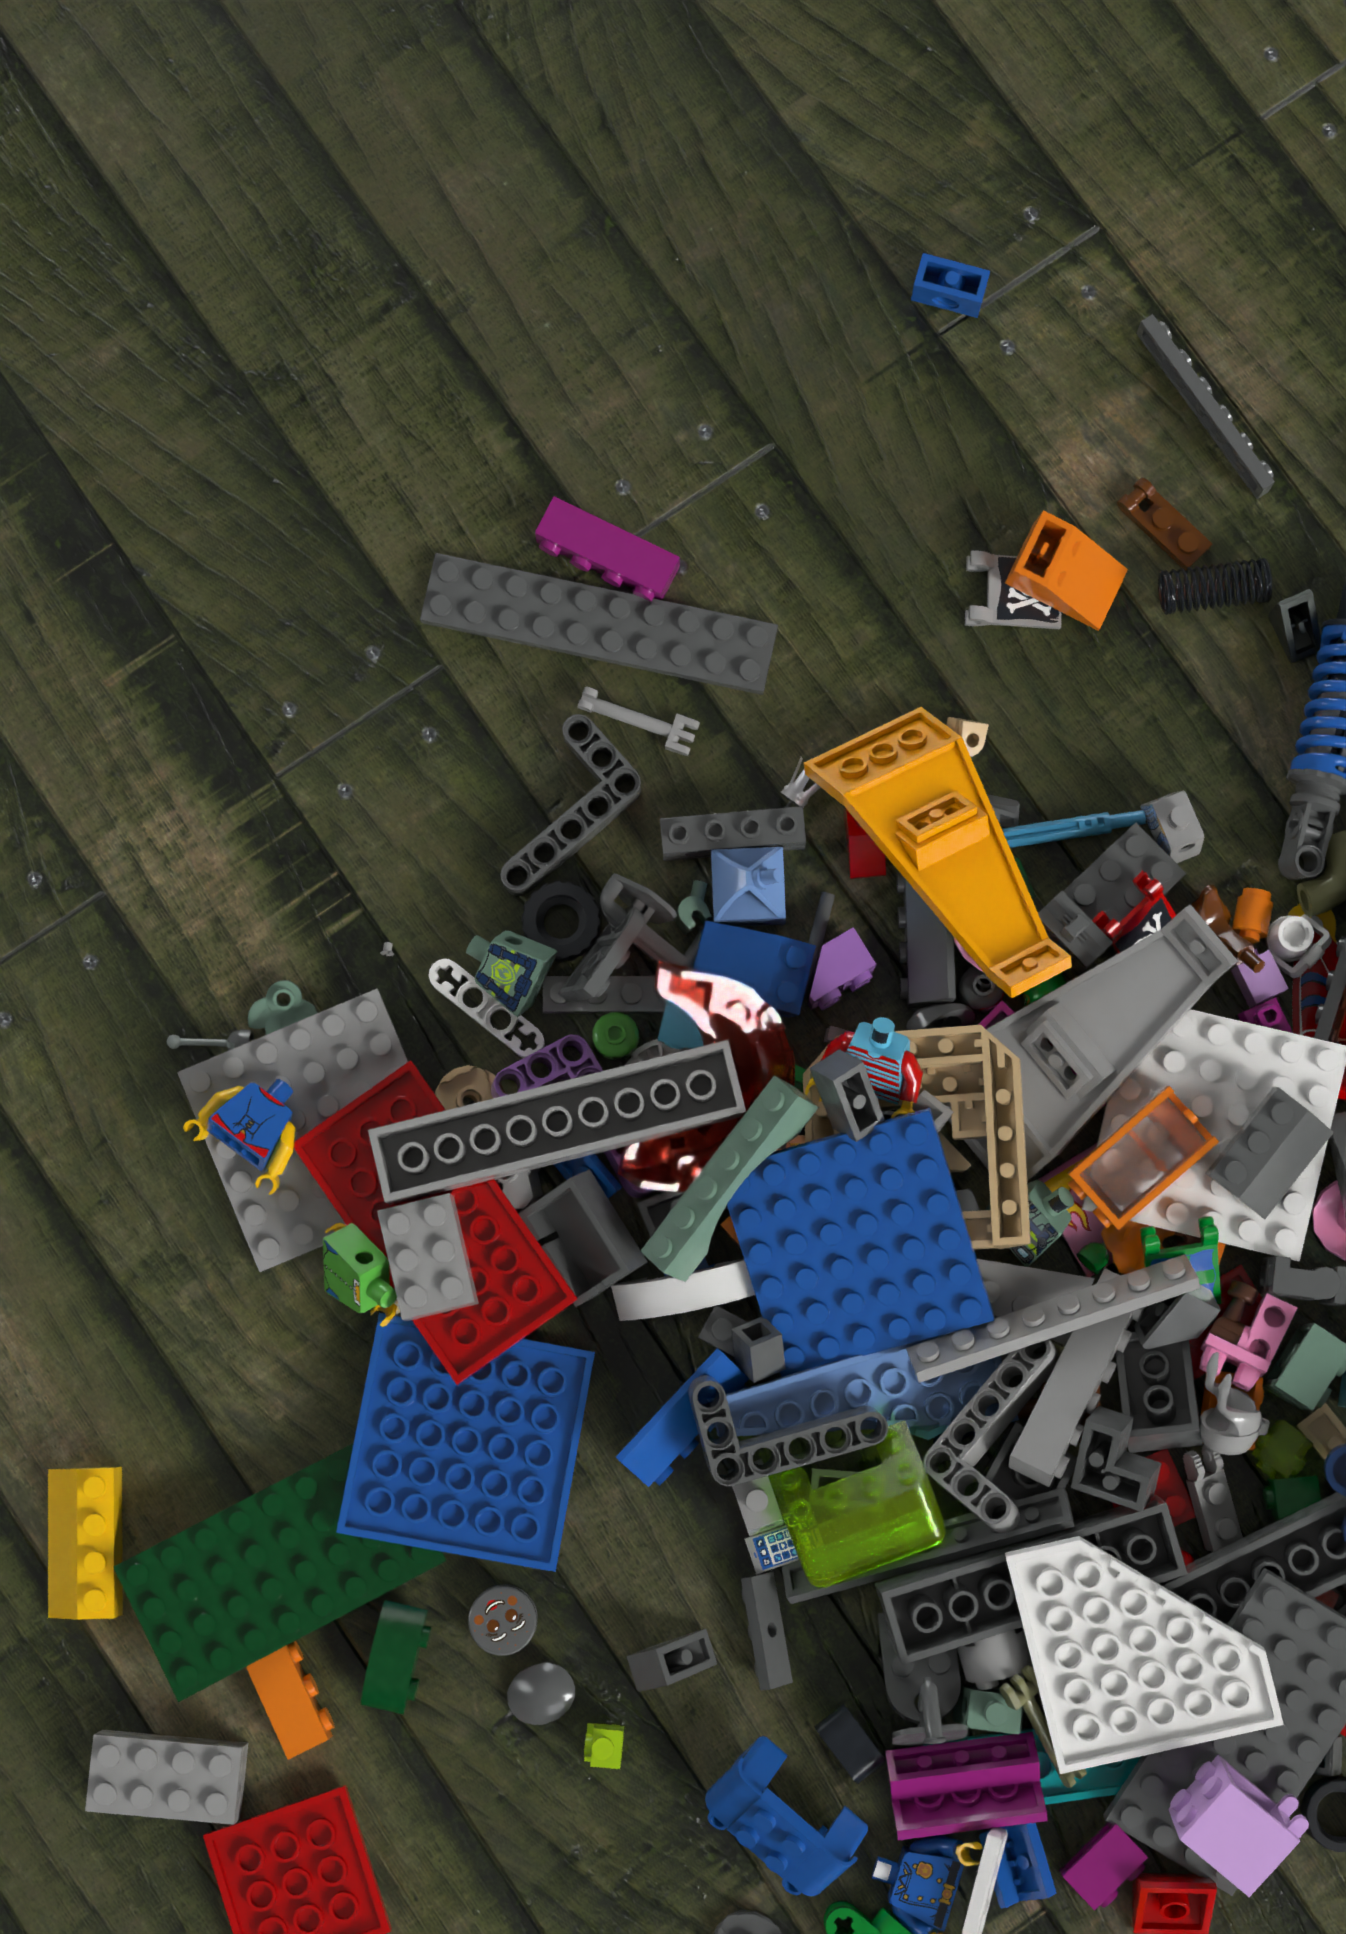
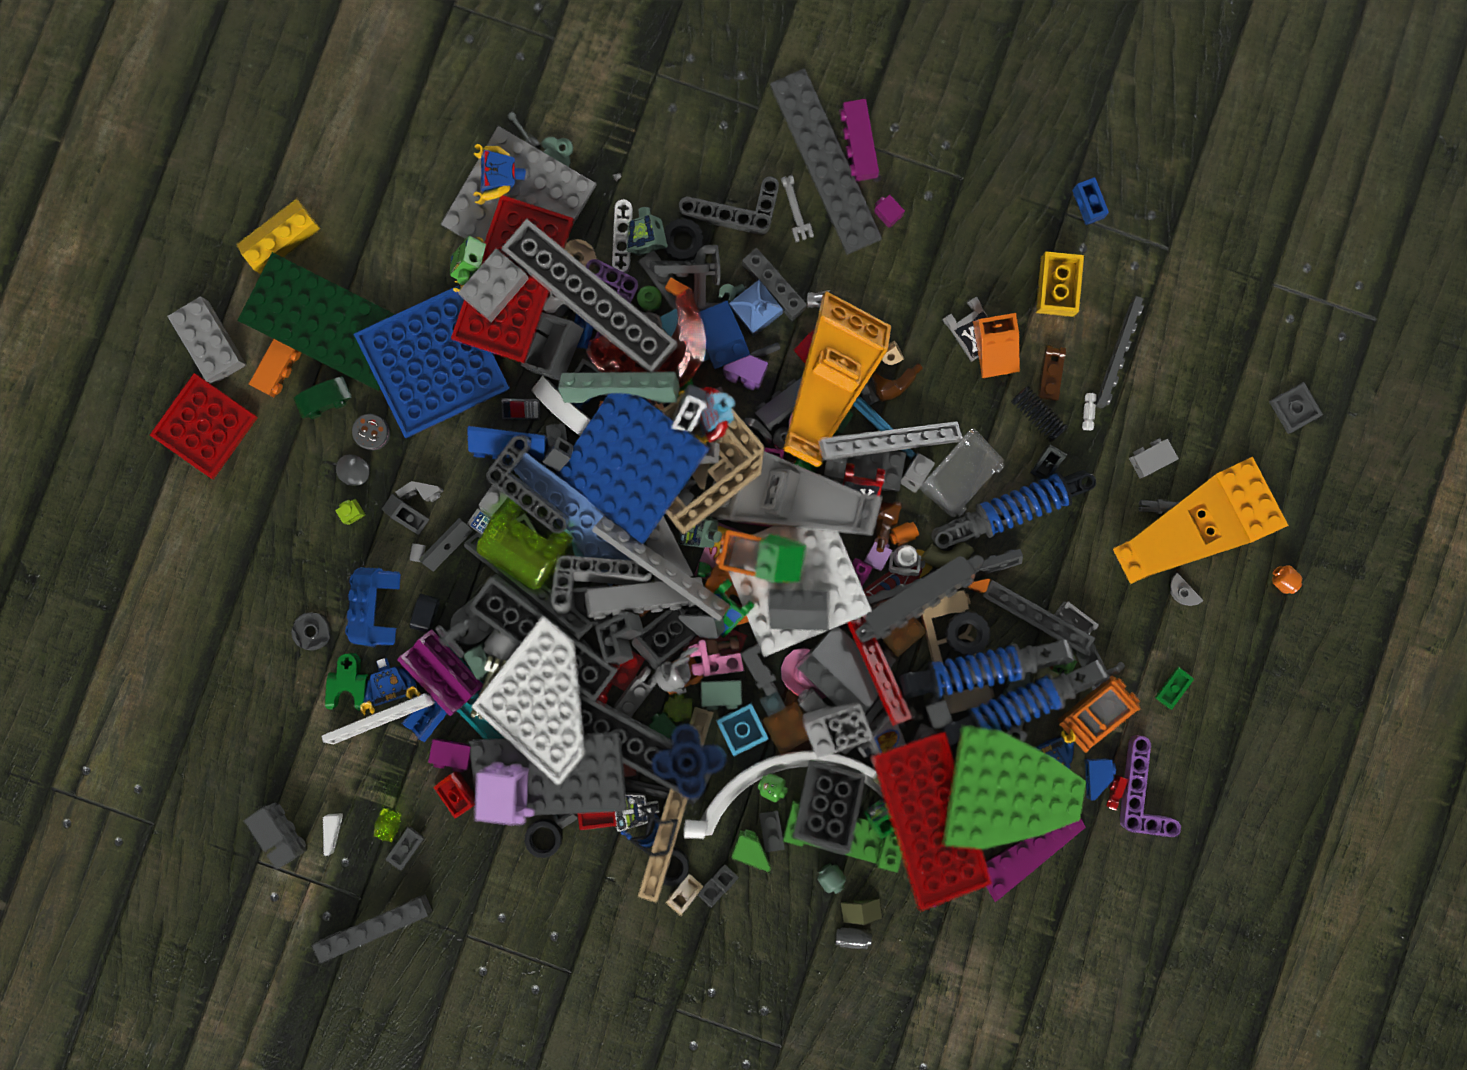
camera: 55 degrees right, 5 degrees up
none -> light grey slope [396,481,444,502]
none -> light grey hinge [409,543,426,562]
none -> slope [501,398,541,420]
none -> orange piece [665,277,692,304]
none -> green slope [755,533,807,583]
none -> light grey plate [819,421,963,460]
none -> reddish brown animal [871,363,923,402]
none -> magenta brick [874,194,905,228]
none -> clear windscreen [919,427,1005,518]
none -> yellow brick [1036,252,1084,317]
none -> white axle [1082,393,1097,431]

